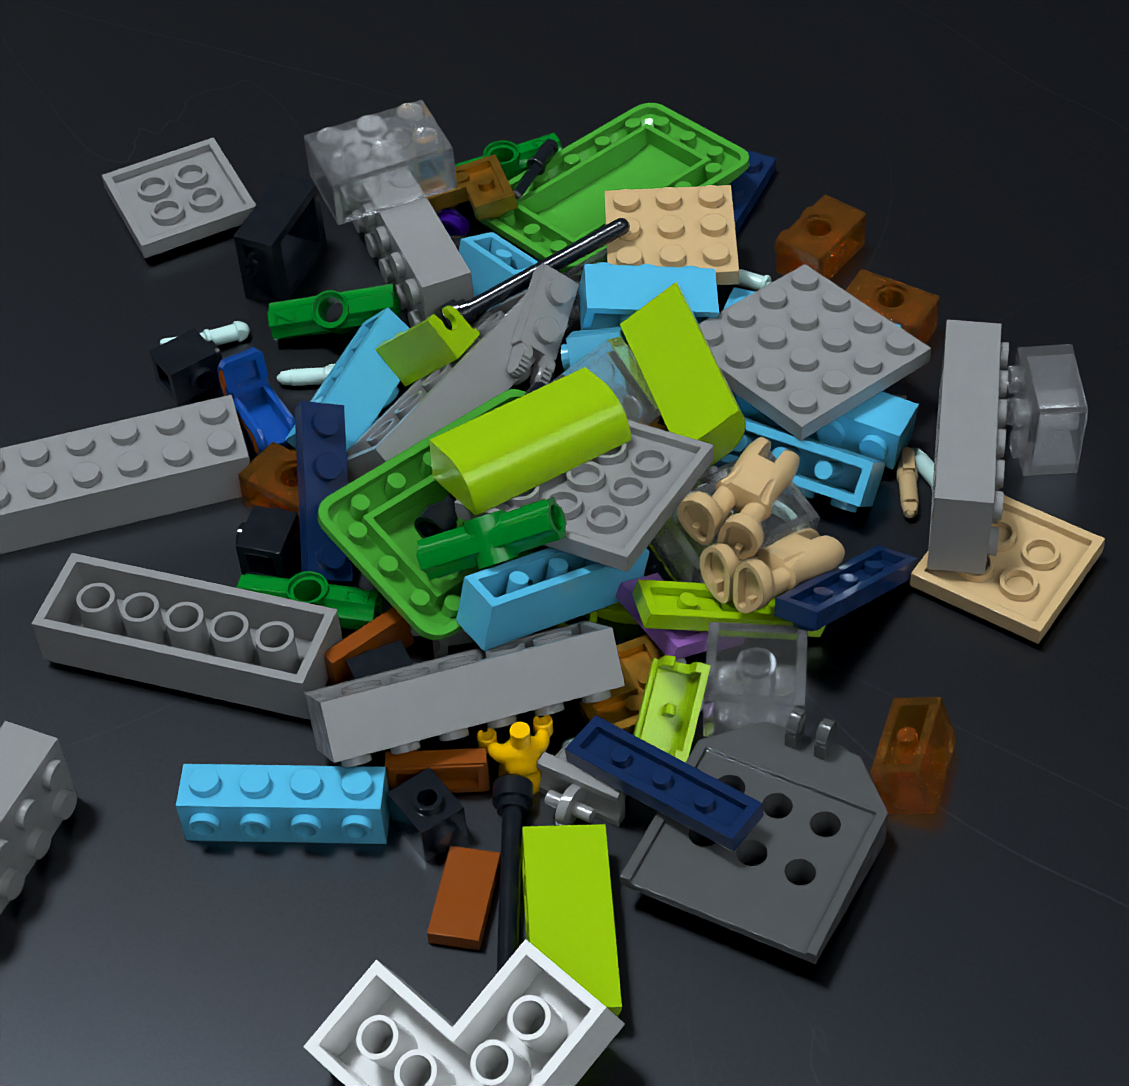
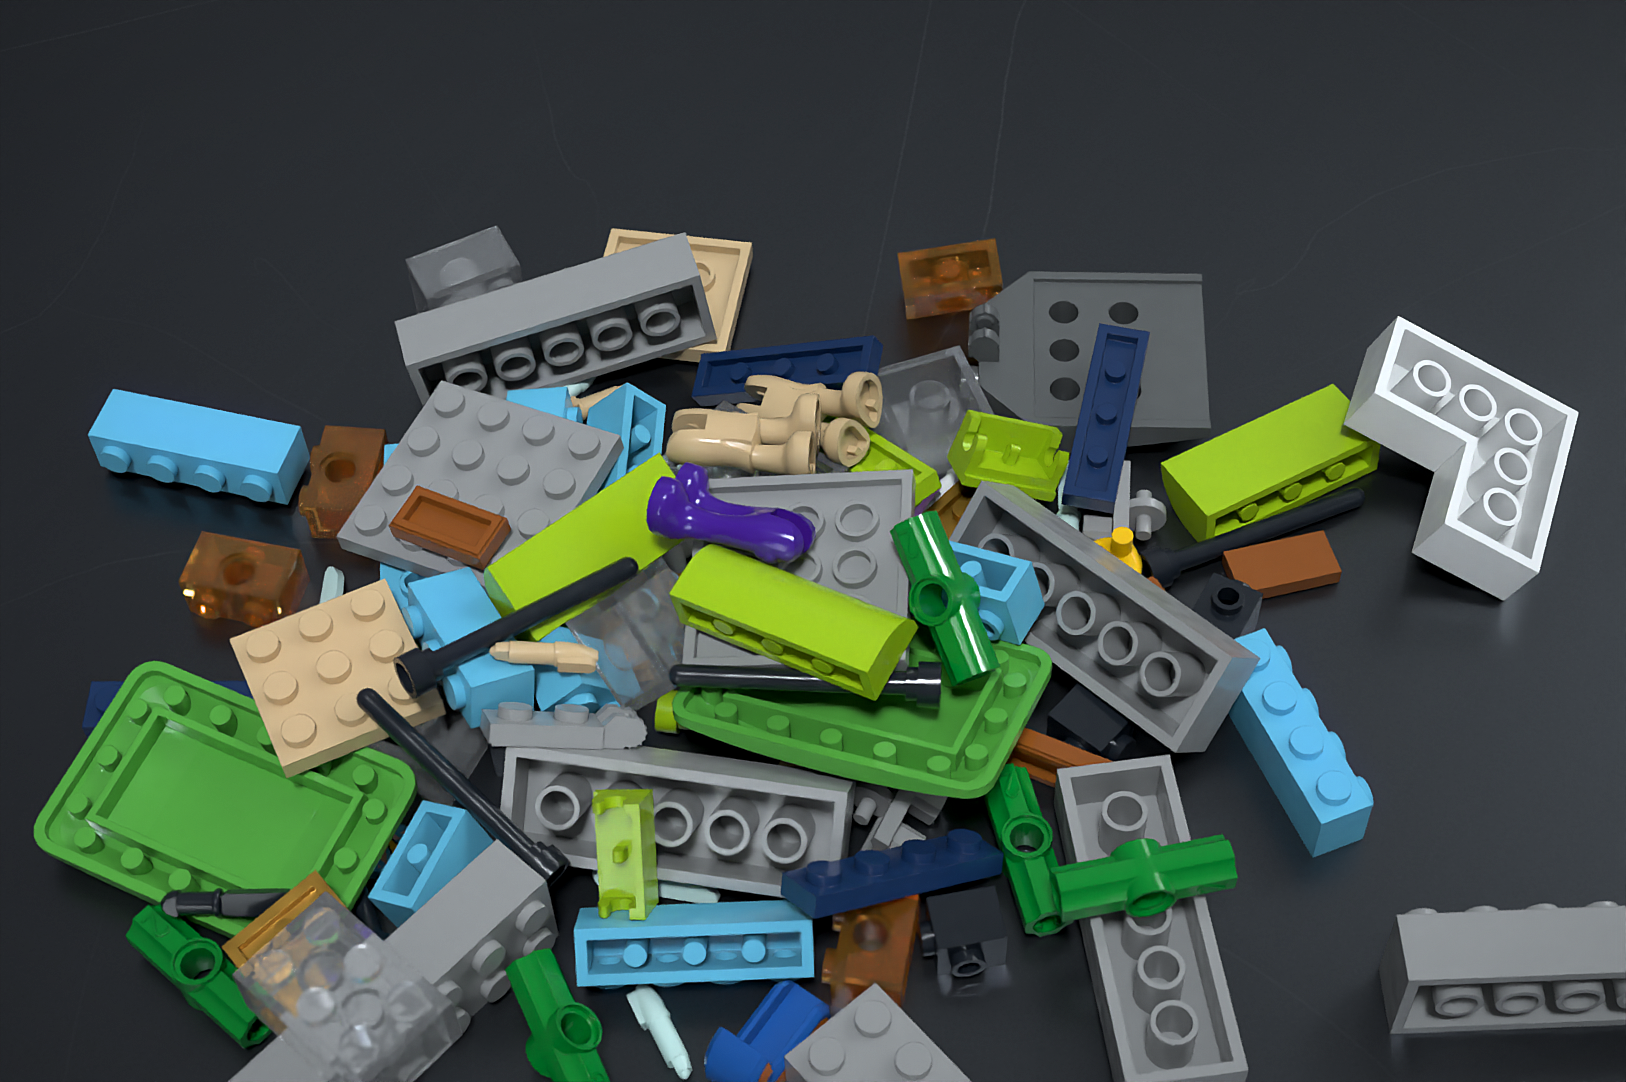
camera: 115 degrees left, 5 degrees up
none -> medium azure brick [88,389,310,505]
none -> dark orange tile [389,485,511,570]
none -> black piece [393,557,639,699]
none -> tan piece [489,641,599,673]
none -> dark purple piece [646,462,816,564]
none -> green piece [1049,834,1238,922]

